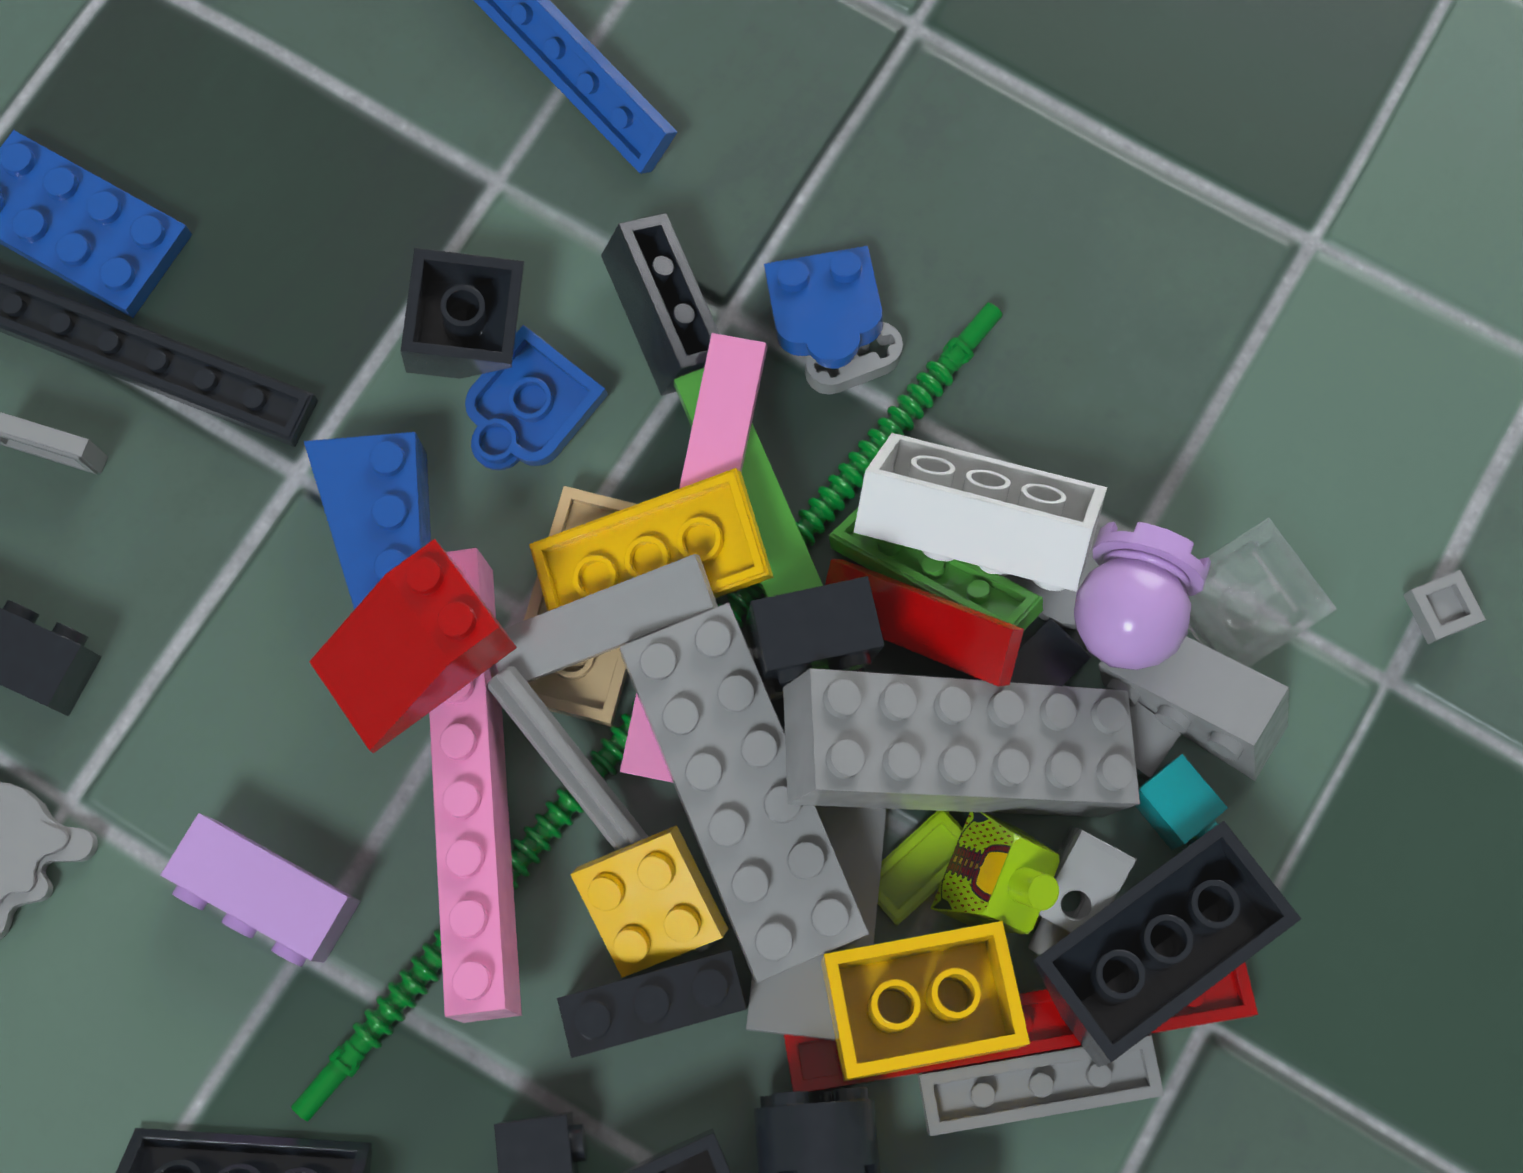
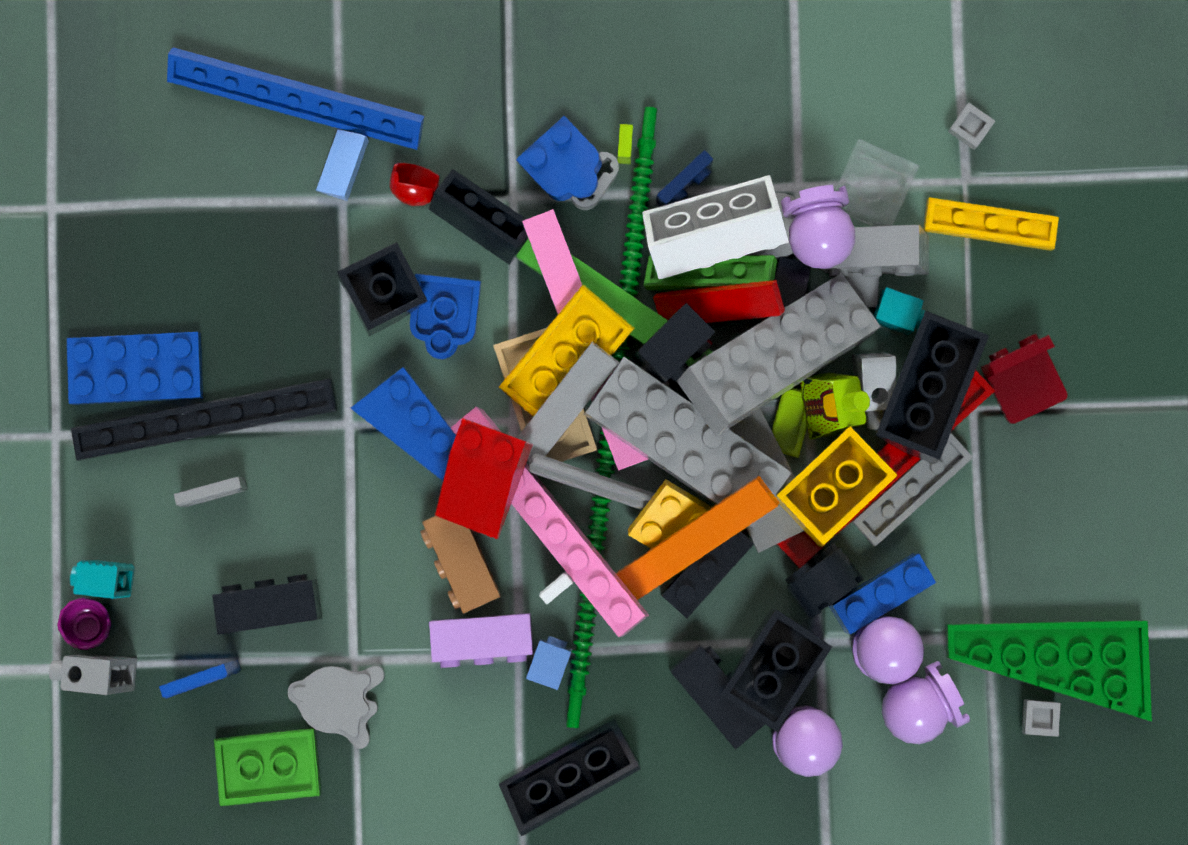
camera: 30 degrees left, 10 degrees up
none -> light blue slope [316,129,369,201]
none -> red hair [389,163,440,206]
none -> medium nougat brick [420,516,502,614]
none -> medium blue brick [526,636,572,690]
none -> white tile [539,572,574,605]
none -> orange tile [616,476,780,600]
none -> lime tile [617,124,633,164]
none -> dark blue plate [656,150,714,206]
none -> yellow tile [923,197,1059,251]
none -> dark red bracket [981,334,1068,424]

